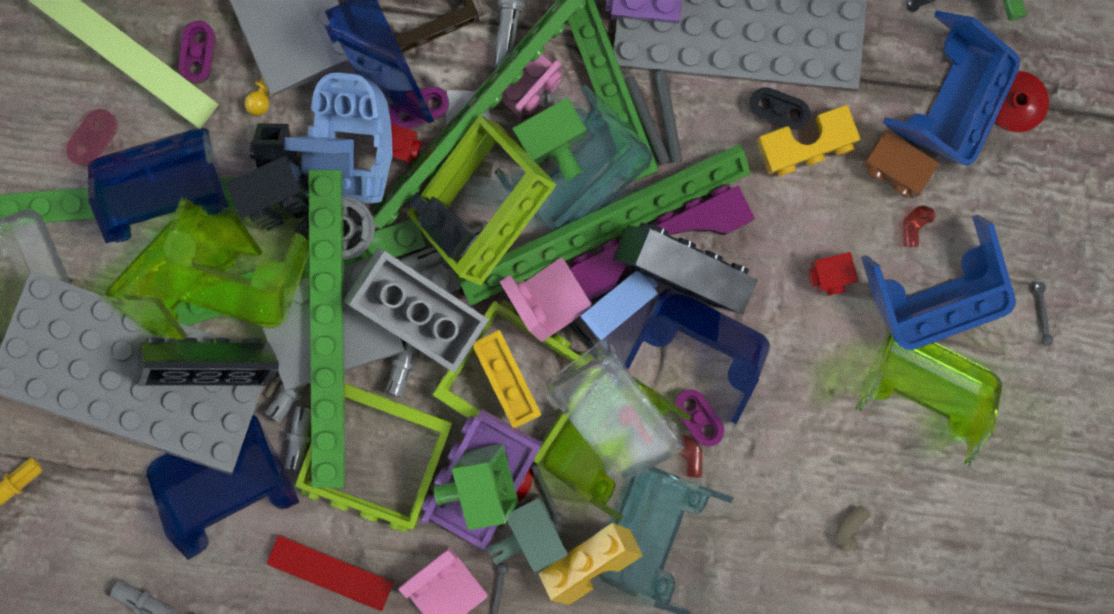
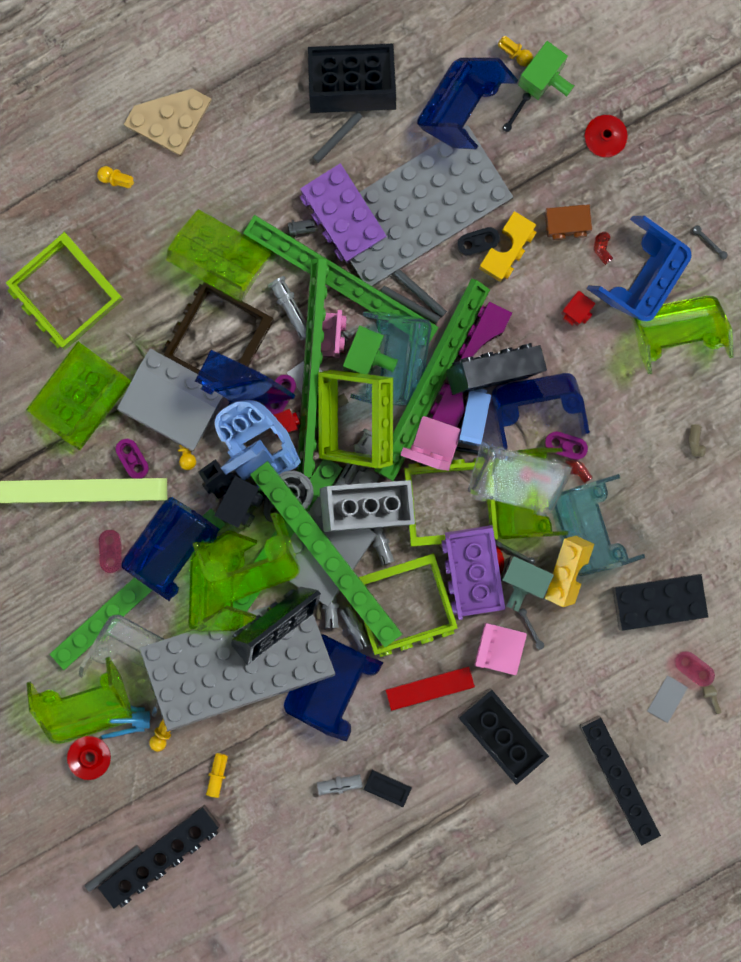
camera: 35 degrees left, 0 degrees up
black hinge [409,192,475,261] -> none
bright green brick [434,443,519,530] -> none
yellow plate [473,330,542,428] -> none
blue windscreen [883,10,1020,166] -> none

